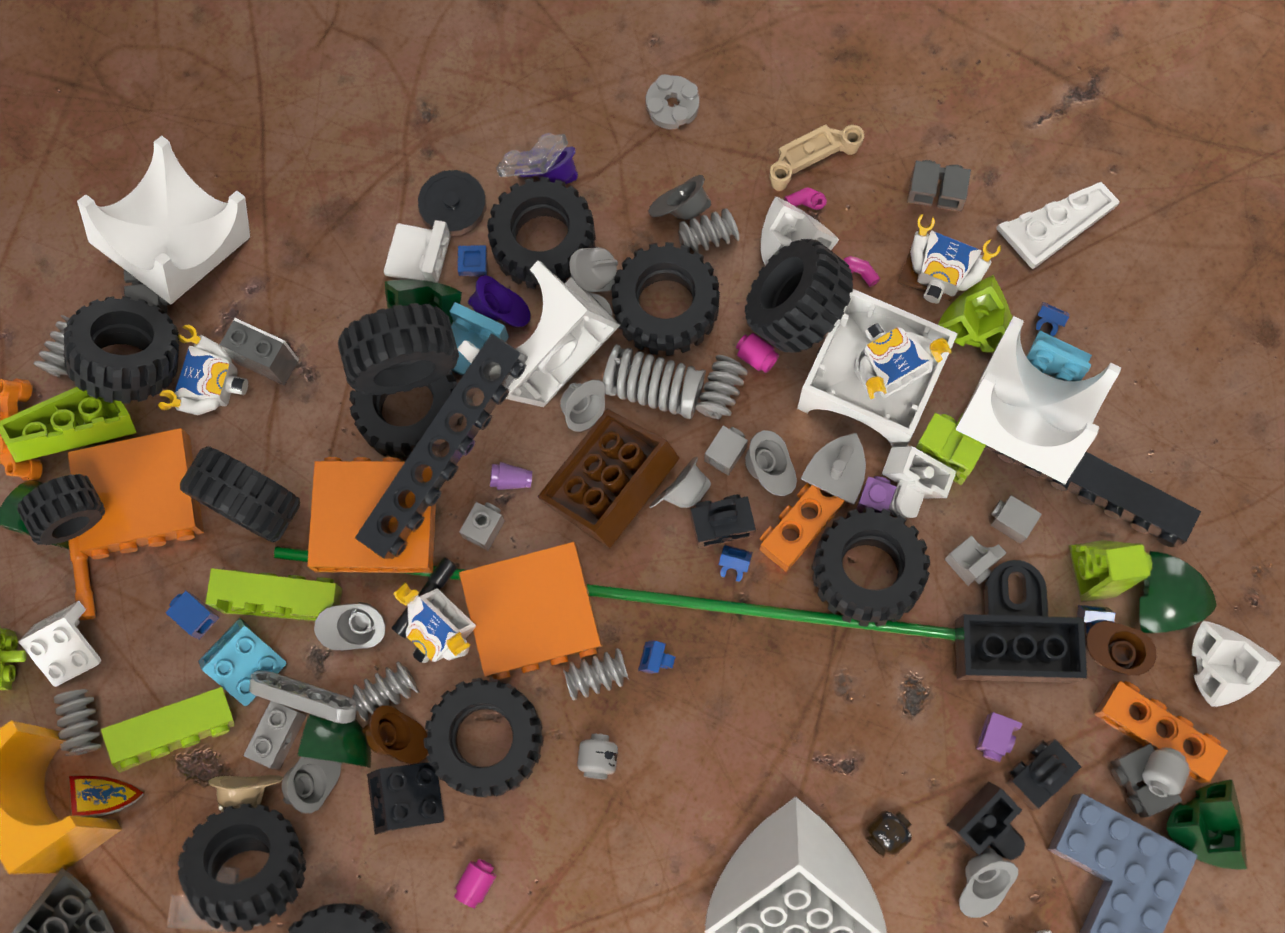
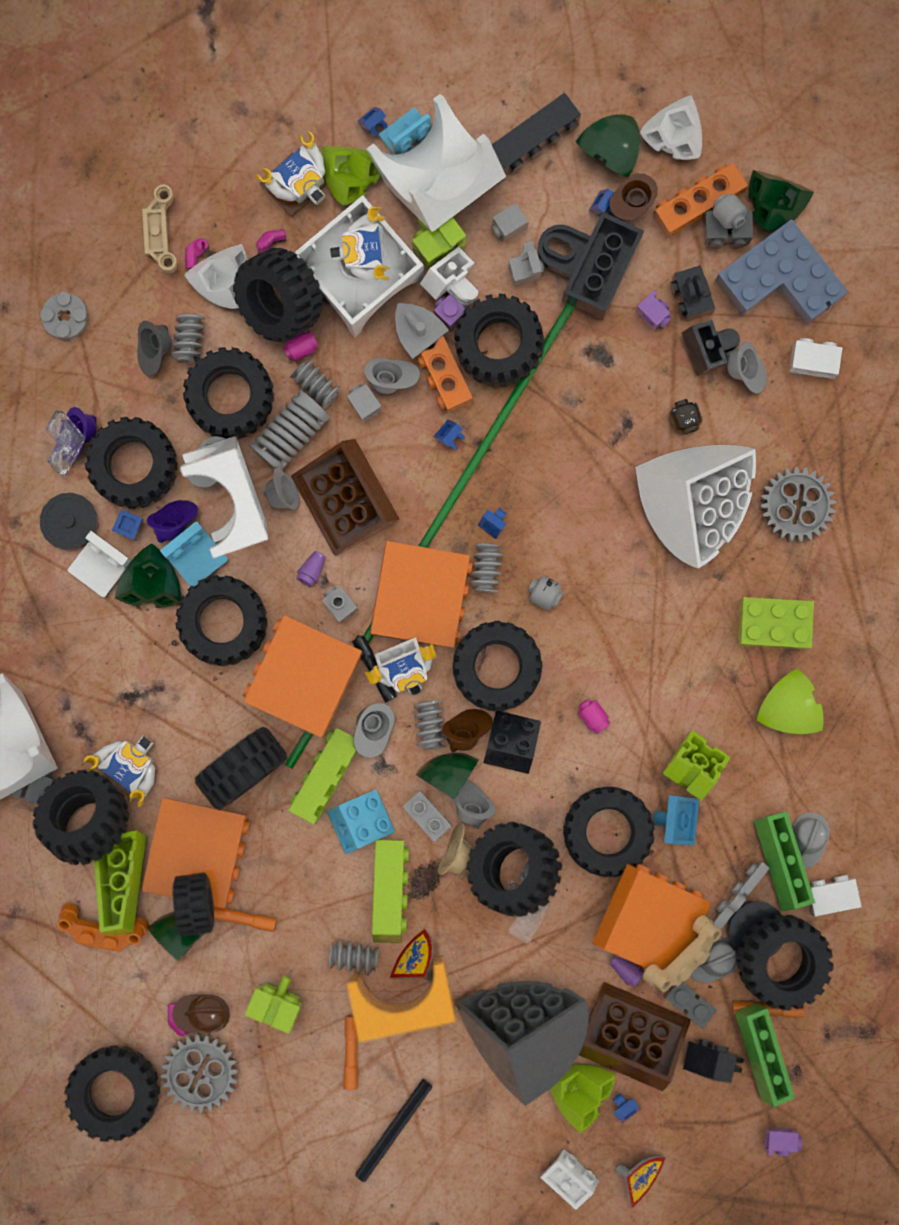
camera: 70 degrees left, 10 degrees up
white bracket [18,601,101,687] -> none
light grey piece [33,315,70,378] -> none
blue brick [165,591,220,640] -> none
dark grey piece [219,318,299,386] -> none
light grey beam [249,671,357,723] -> none
black tyre [338,303,459,395] -> none
black brick [355,333,528,559] -> none
light grey piece [569,247,618,292] -> none
light grey piece [649,457,711,508] -> none
black brick [691,494,756,548] -> none
dark grey piece [907,160,971,212] -> none
white wing [996,182,1120,269] -> none
lime wedge [1069,540,1152,602] -> none

